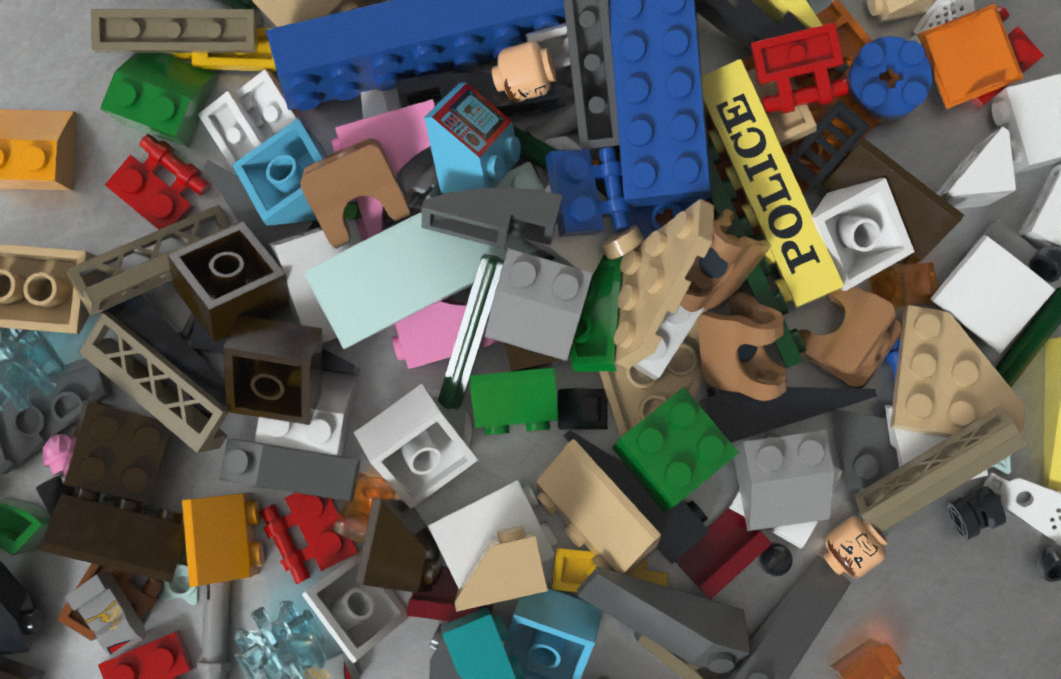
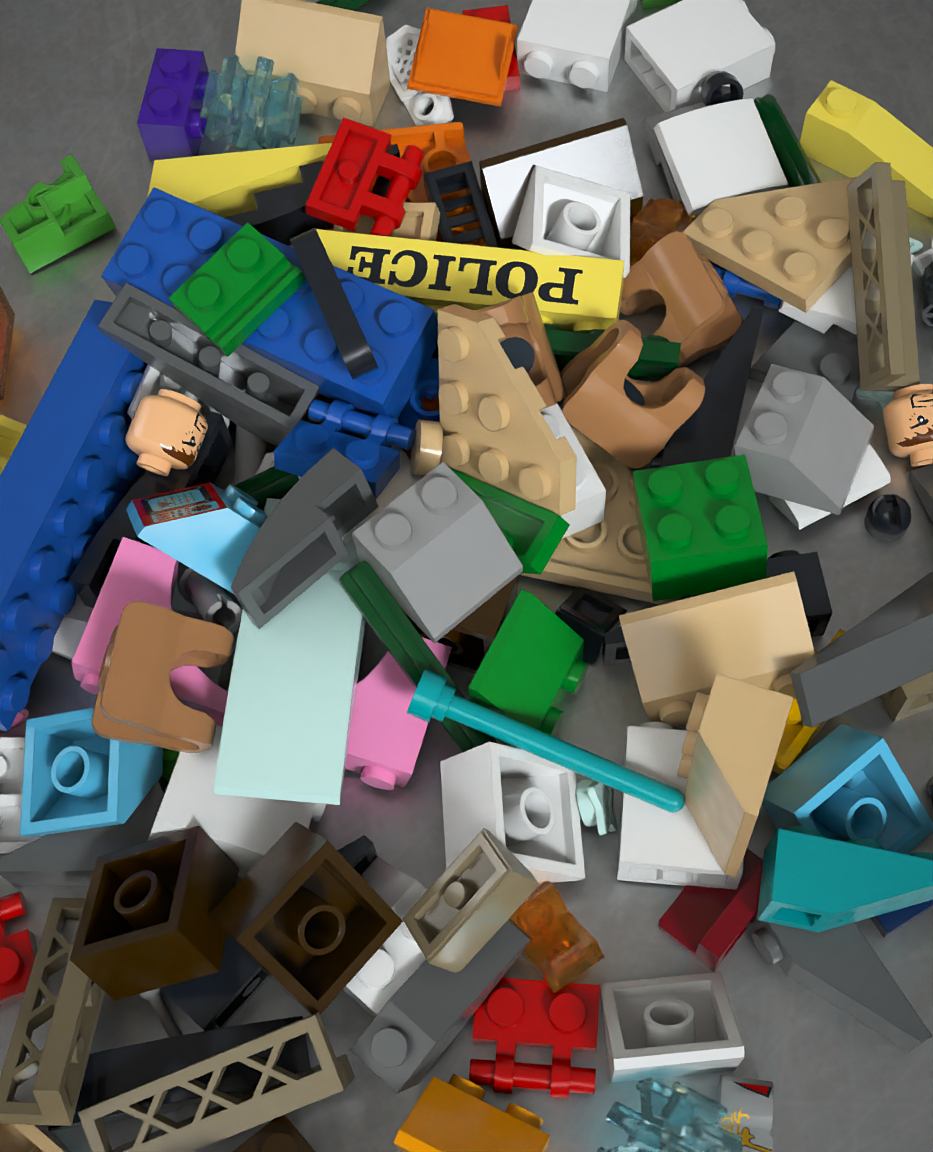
camera: 55 degrees left, 20 degrees down
dark brown slope [355,498,442,593] -> none
dark red panel [675,507,772,600] -> none
blue plate [847,36,932,120] -> none
white slope [936,127,1016,209] -> none
none -> green plate [168,222,307,357]
none -> black beam [290,228,379,380]
none -> dark tan slope [402,828,539,973]
none -> teal piece [407,669,685,813]
none -> light aqua plate [576,778,617,836]

